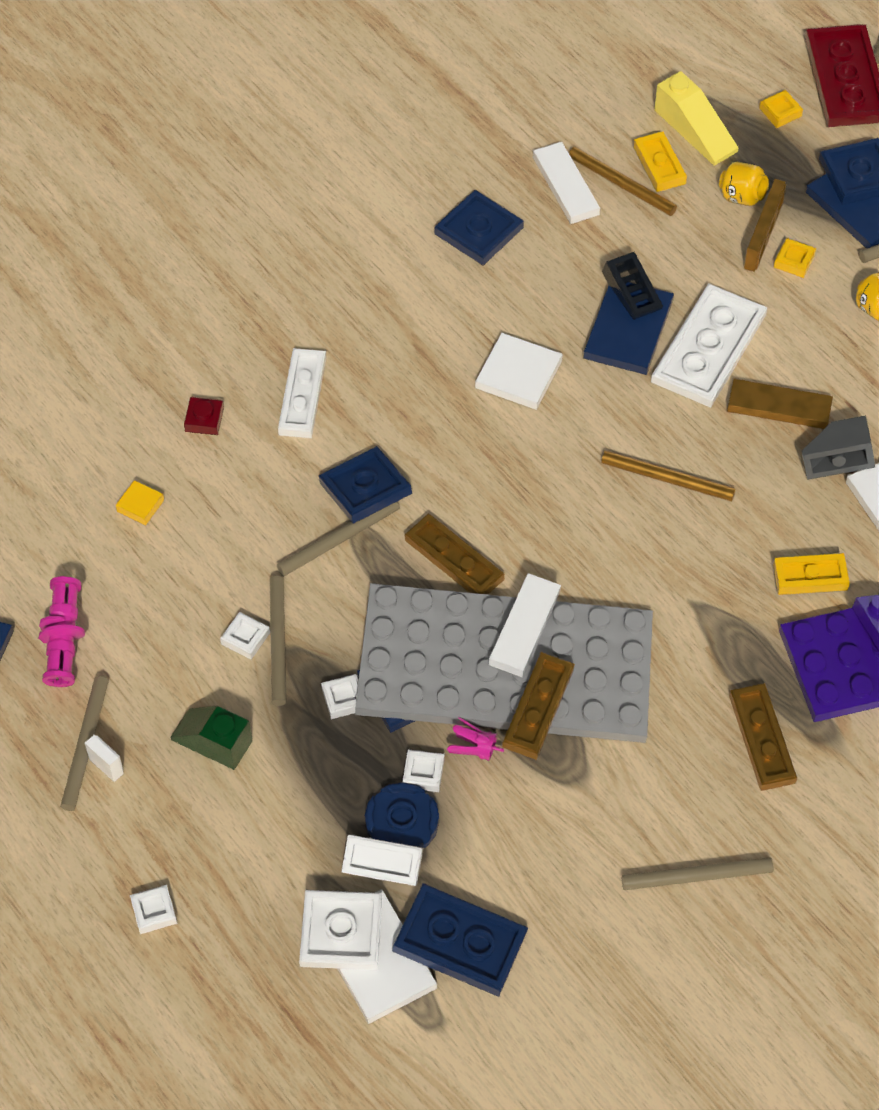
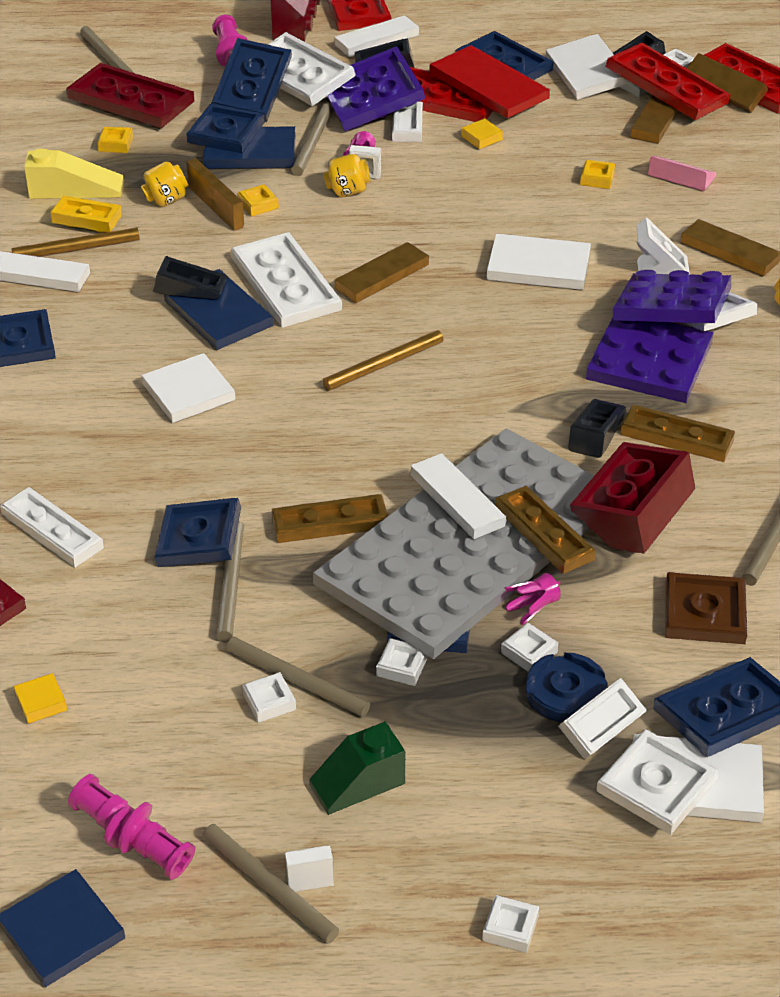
camera: 55 degrees left, 15 degrees down
yellow plate [773,553,850,595] -> none
dark grey slope [802,415,875,480] -> none
none -> black slope [568,399,626,458]
none -> dark red slope [570,442,696,554]
none -> reddish brown tile [665,572,747,645]

